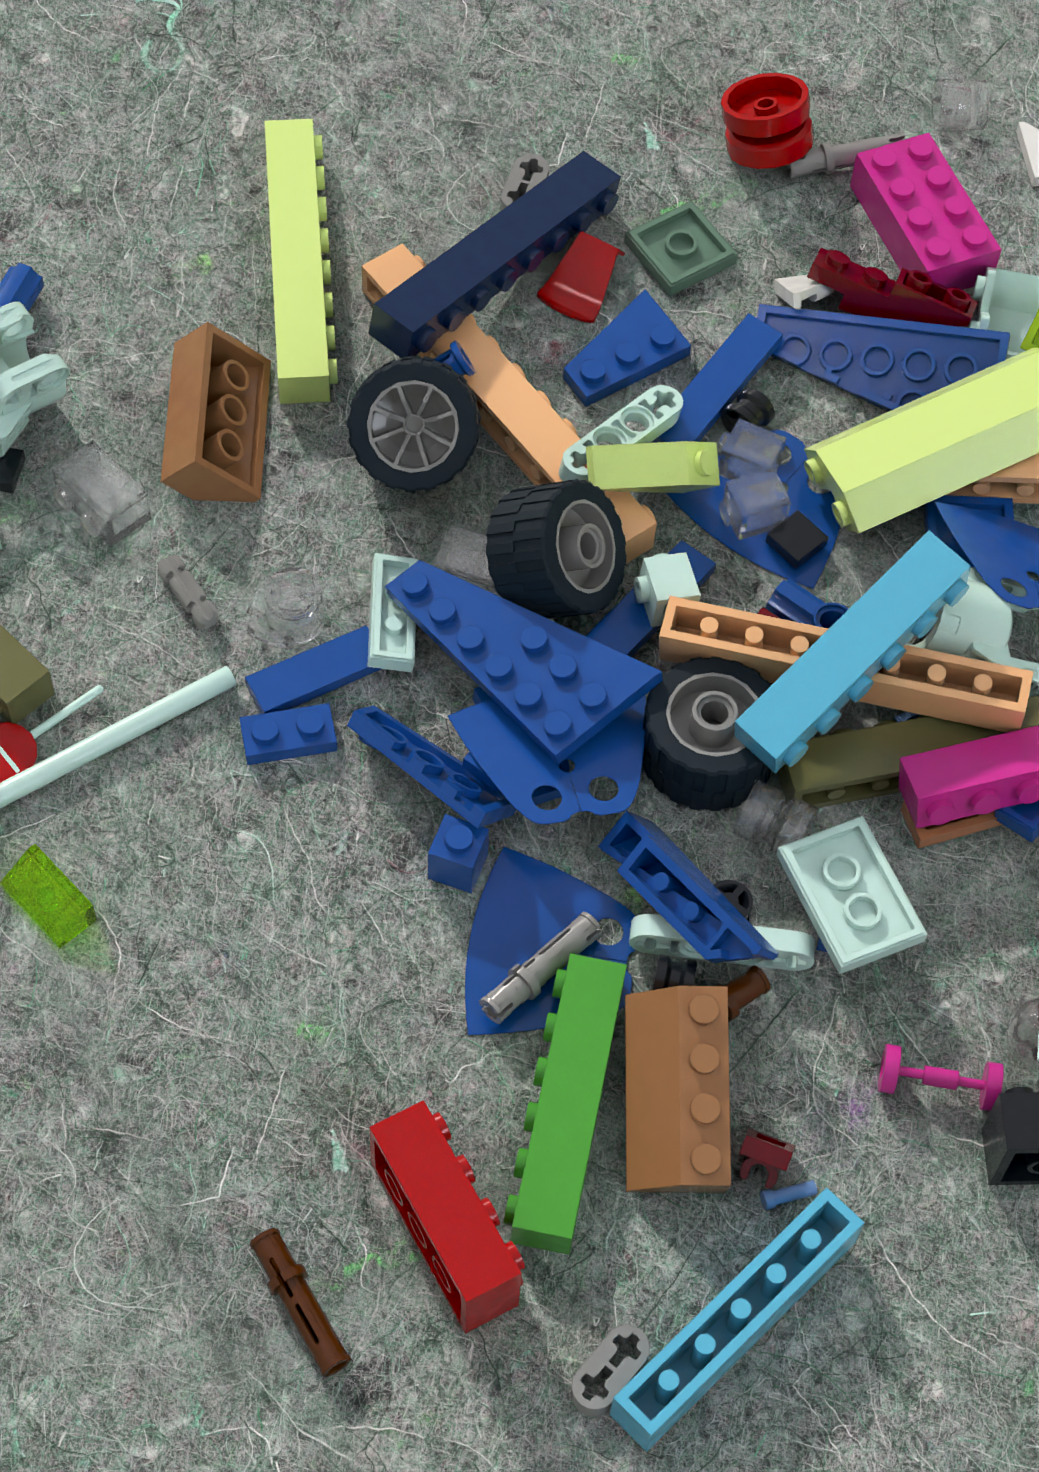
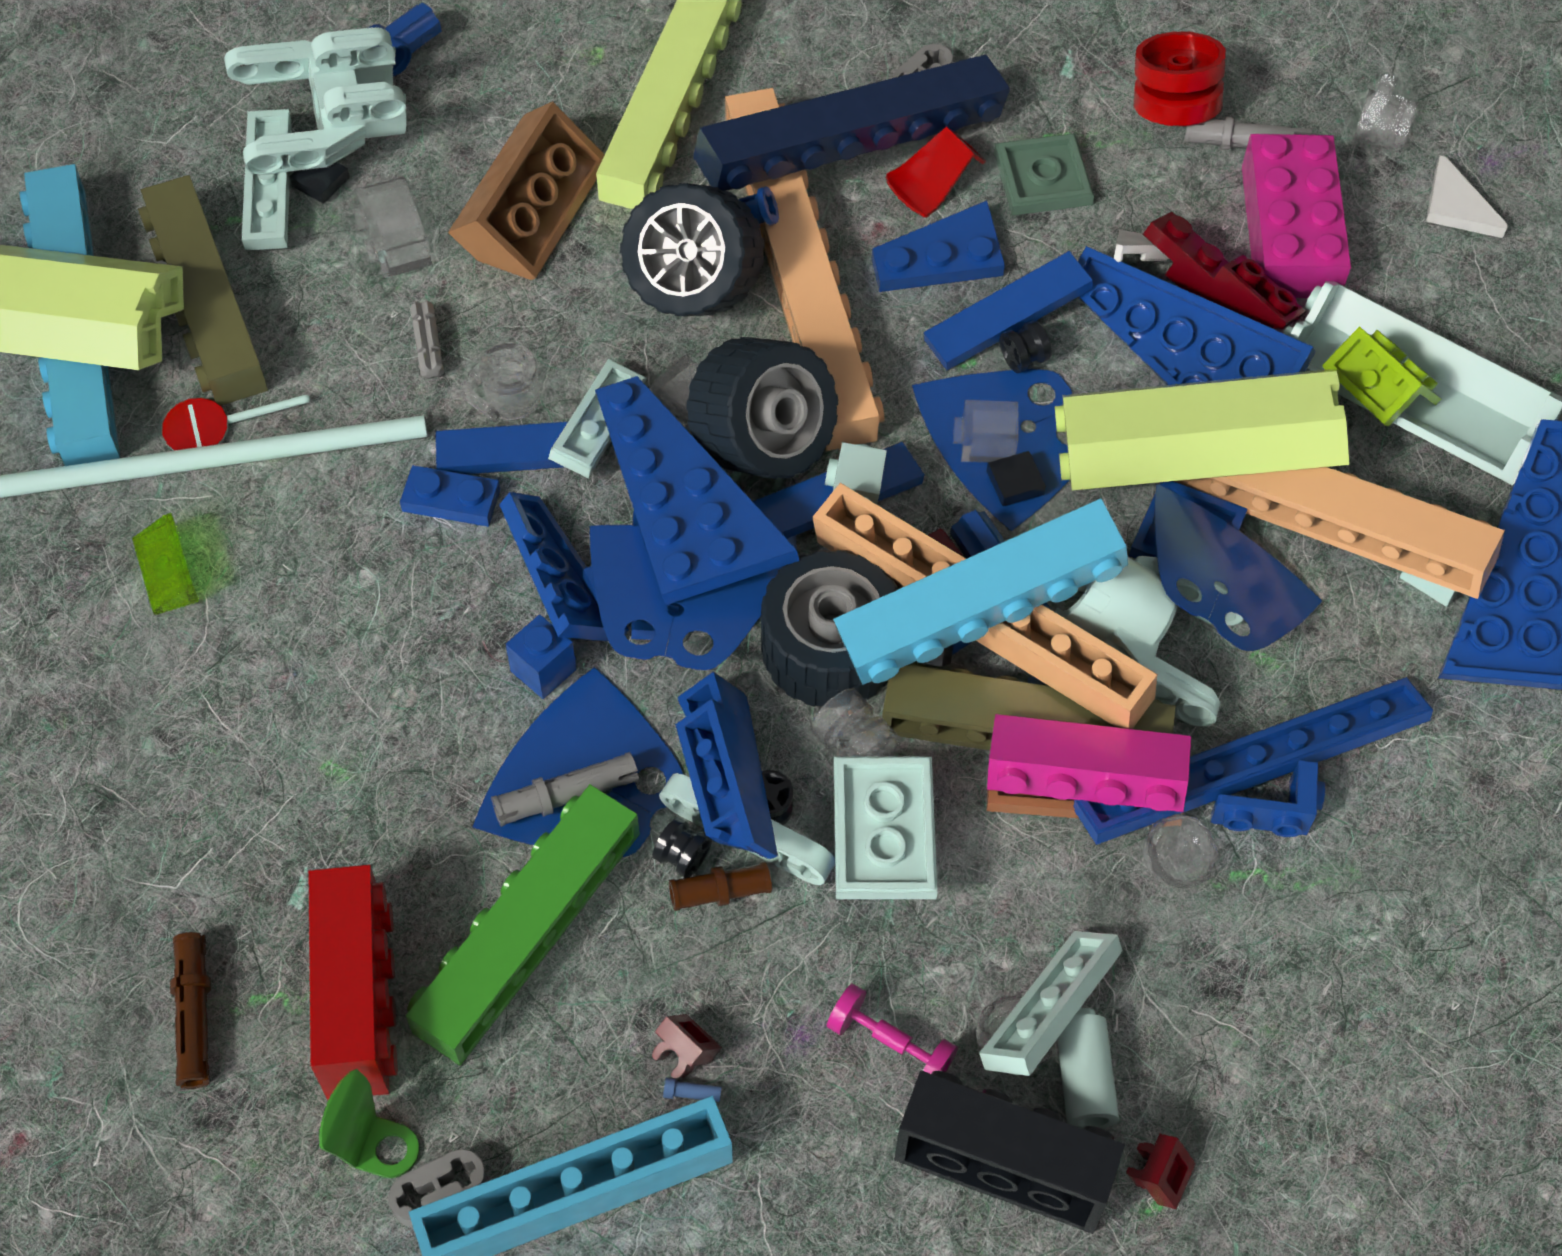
camera: 25 degrees right, 0 degrees up
light aqua beam [559,385,683,481] -> none
yellowish green slope [586,441,720,493] -> none
medium nougat slope [625,986,731,1193] -> none
clear brick [717,418,786,494] -> none
none -> bright green piece [319,1069,419,1178]

